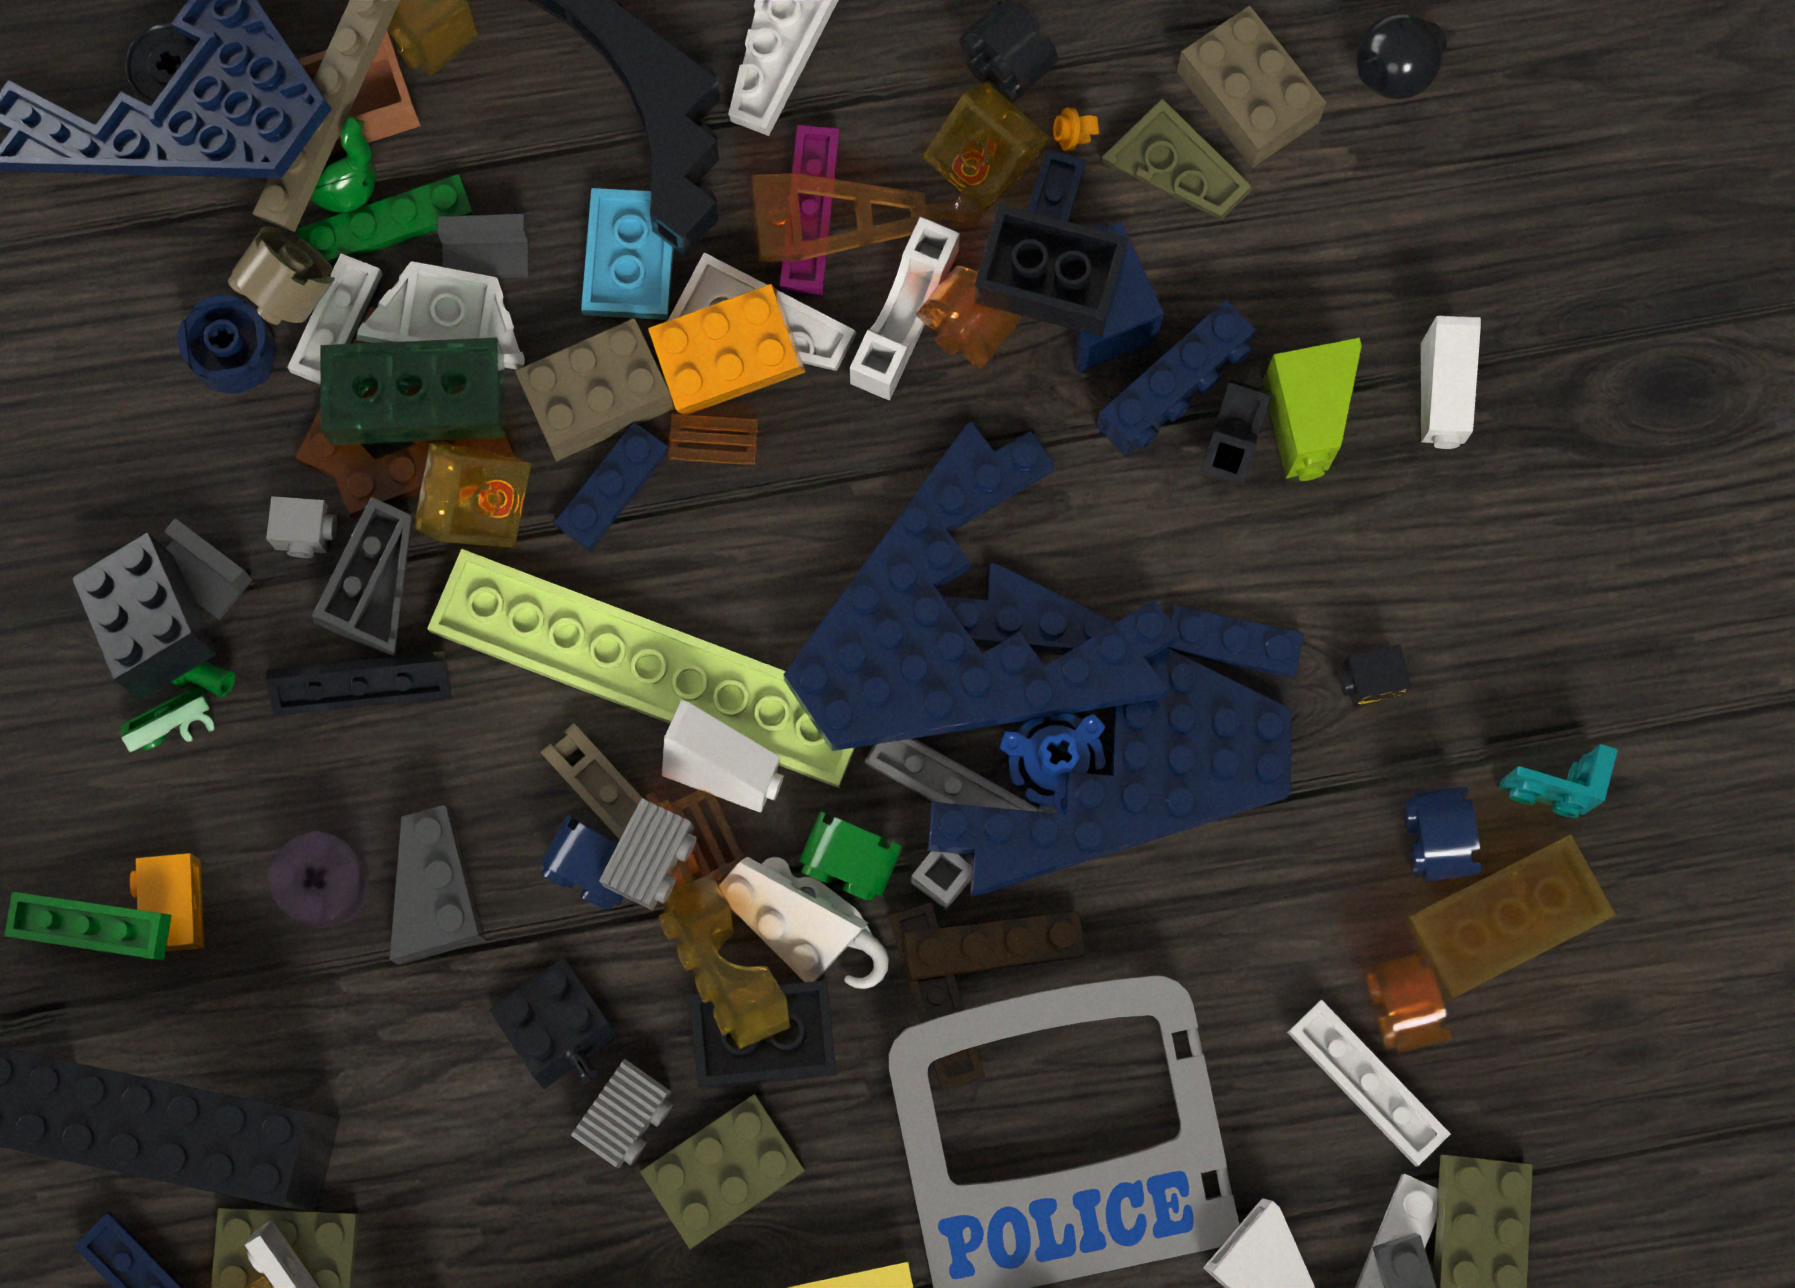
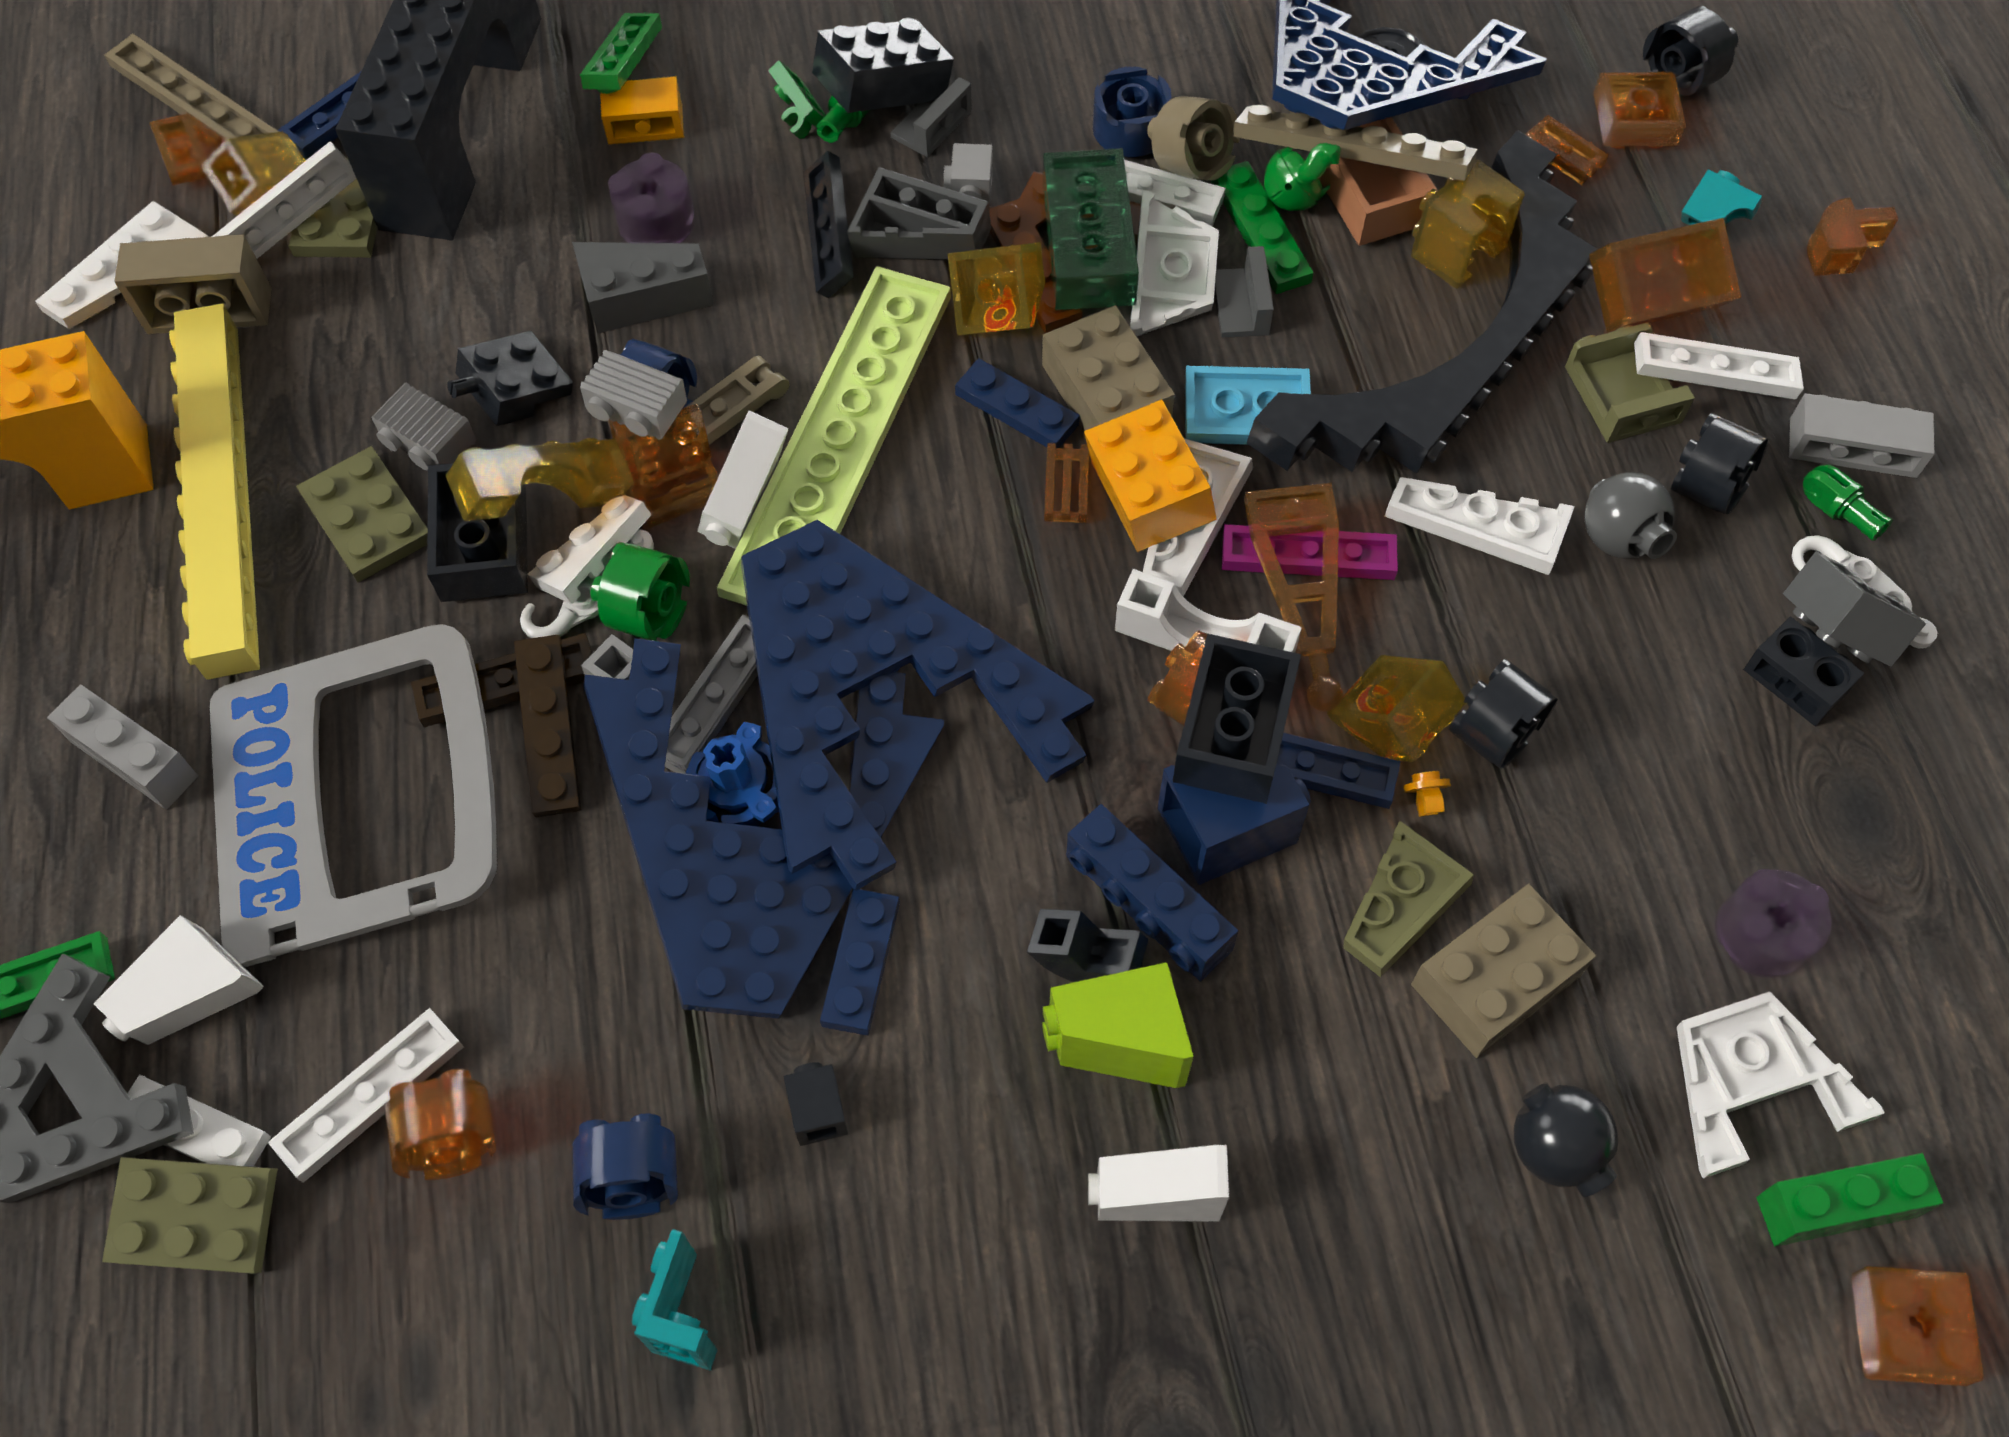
camera: 90 degrees right, 15 degrees down
clear yellow brick [1404,834,1616,1001] -> none

